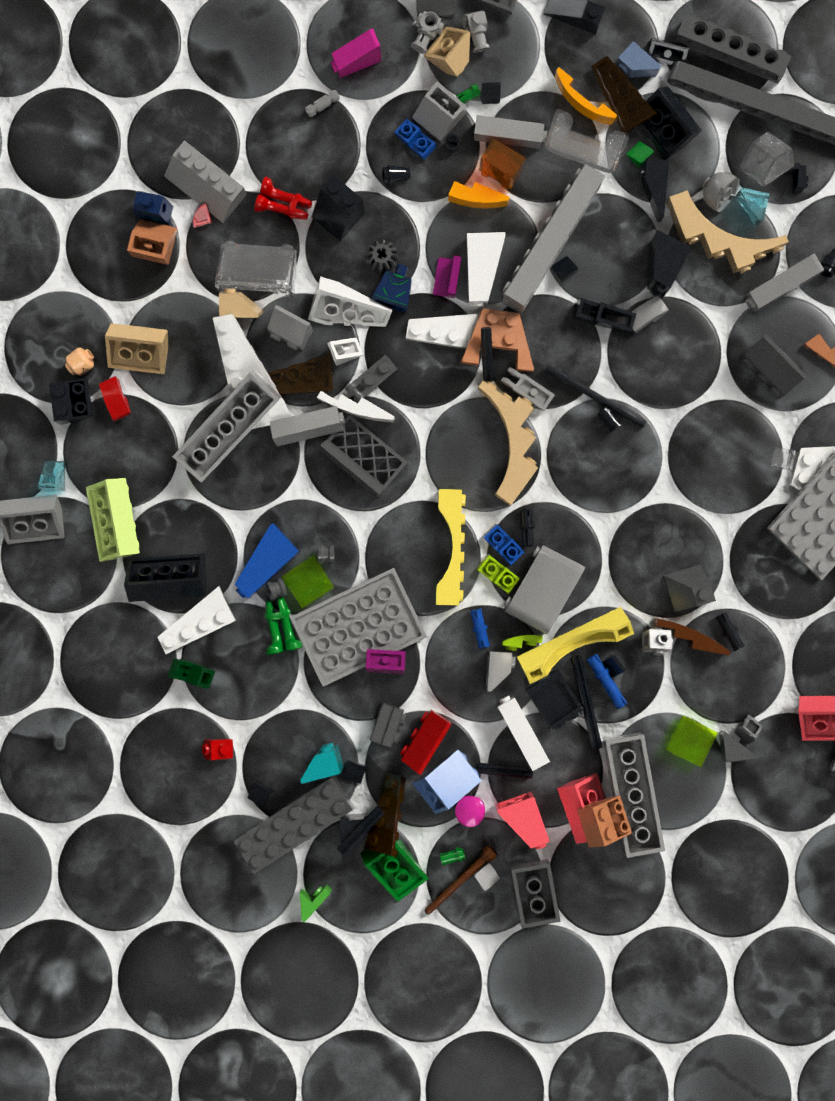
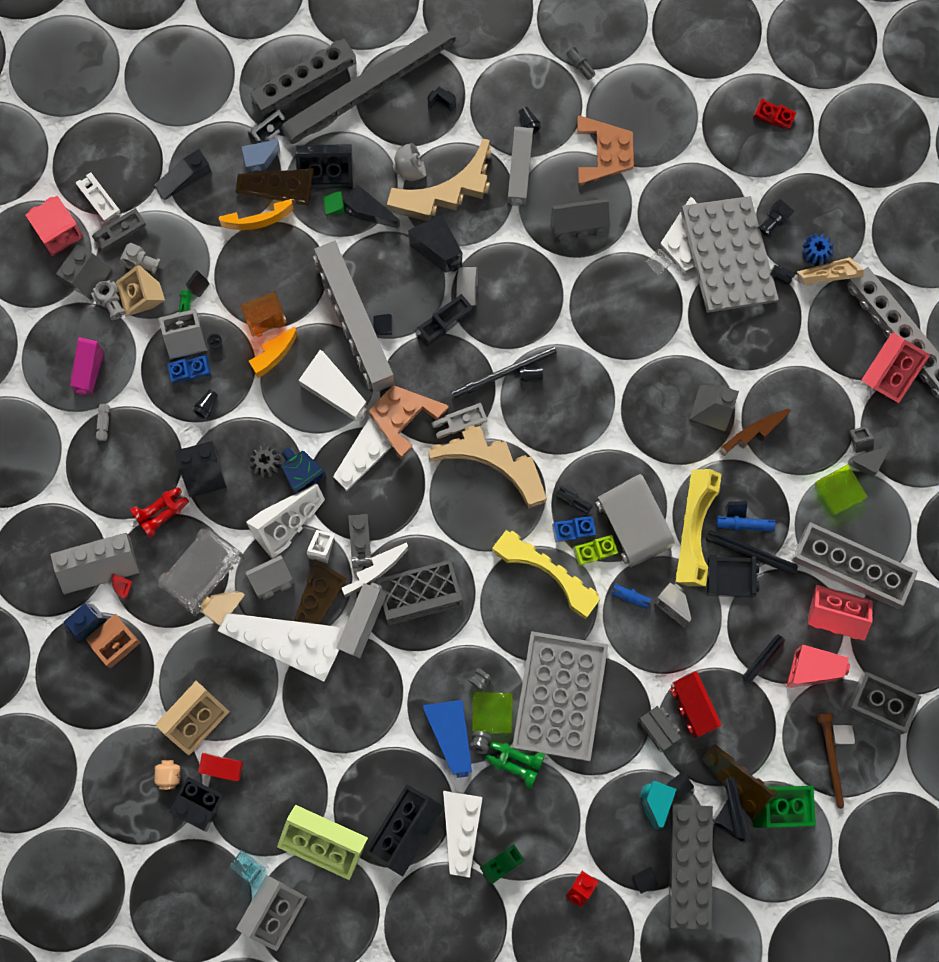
camera: 60 degrees left, 10 degrees down
light grey brick [172,369,281,483] -> none
bright green slope [300,884,332,923] -> none
magenta panel [366,649,406,674] -> none
slope [412,750,482,814] -> none
magenta panel [433,256,461,298] -> none
green pin [440,847,466,866] -> none
dark pink hair [455,796,485,827] -> none
light grey brick [474,115,547,149] -> none
black axle [481,327,493,382] -> none
white slope [497,695,550,771] -> none
lime slope [501,635,543,651] -> none
clear windscreen [545,109,629,173] -> none
nougat slope [577,795,632,848] -> none
light grey brick [642,627,673,656] -> none
black pin [716,612,745,651] -> none
clear light blue slope [736,188,769,227] -> none
clear slope [740,131,794,187] -> none

